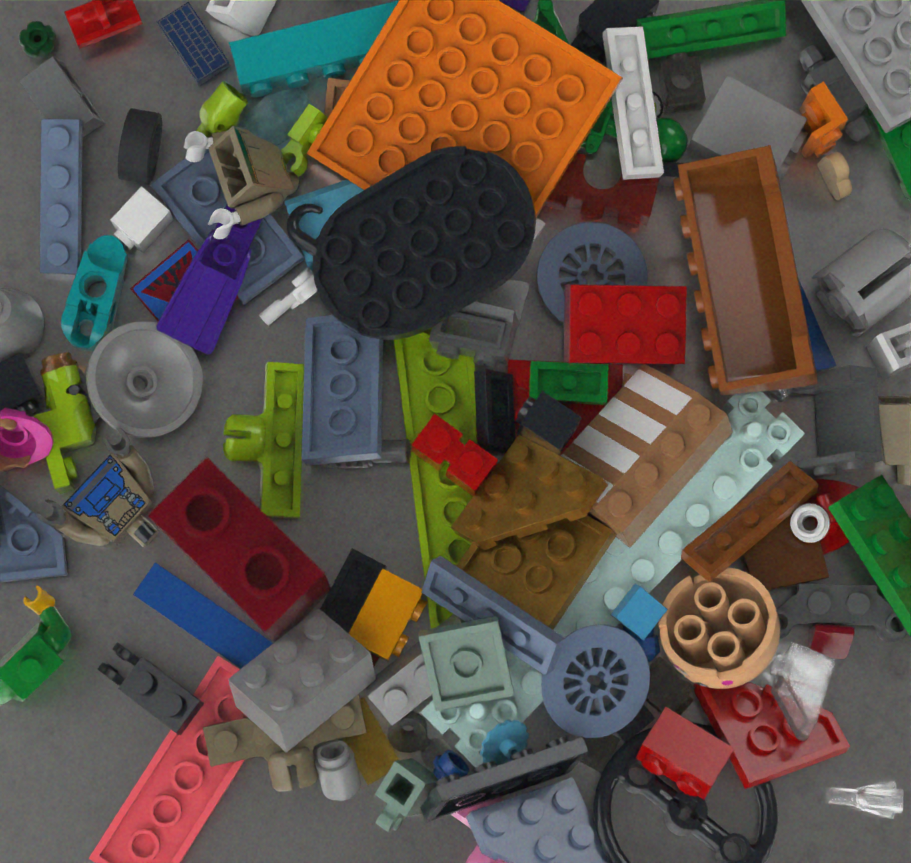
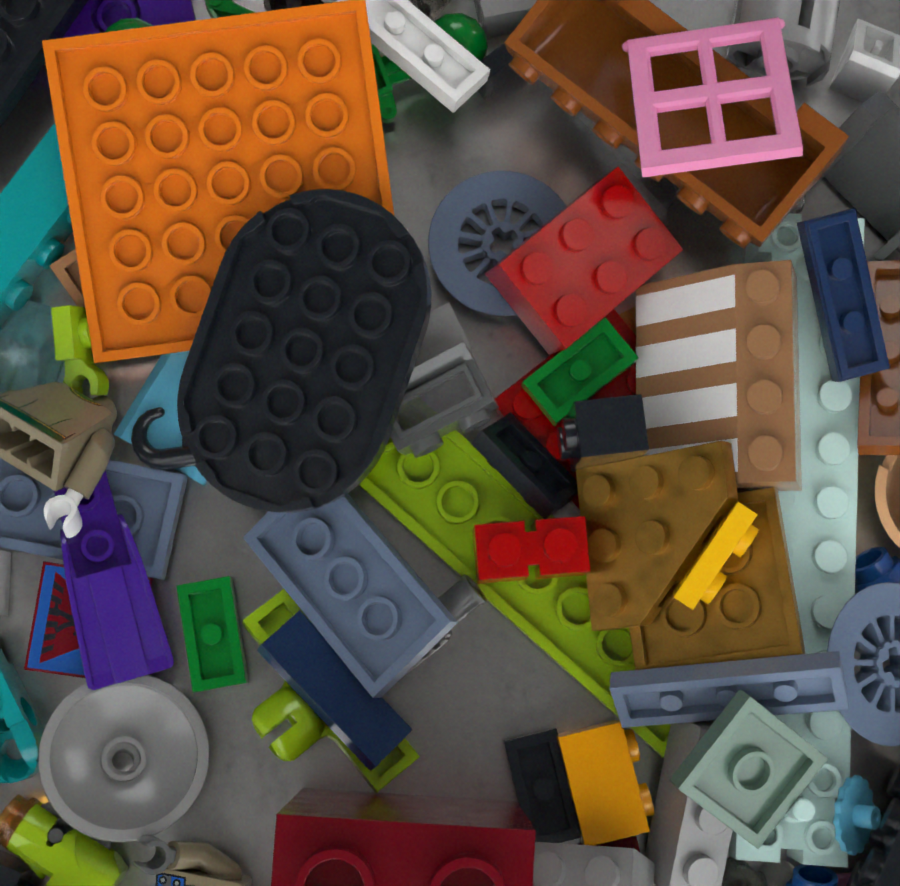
camera: 40 degrees left, 0 degrees up
white plate [259,267,317,326] -> none
clear red arch [545,153,660,228] -> none
dark azure tile [611,584,668,641] -> none
none -> green plate [176,576,249,693]
none -> dark blue tile [257,610,413,771]
none -> bright pink window [622,17,803,178]
none -> yellow plate [673,501,759,610]
none -> dark blue tile [797,208,890,382]

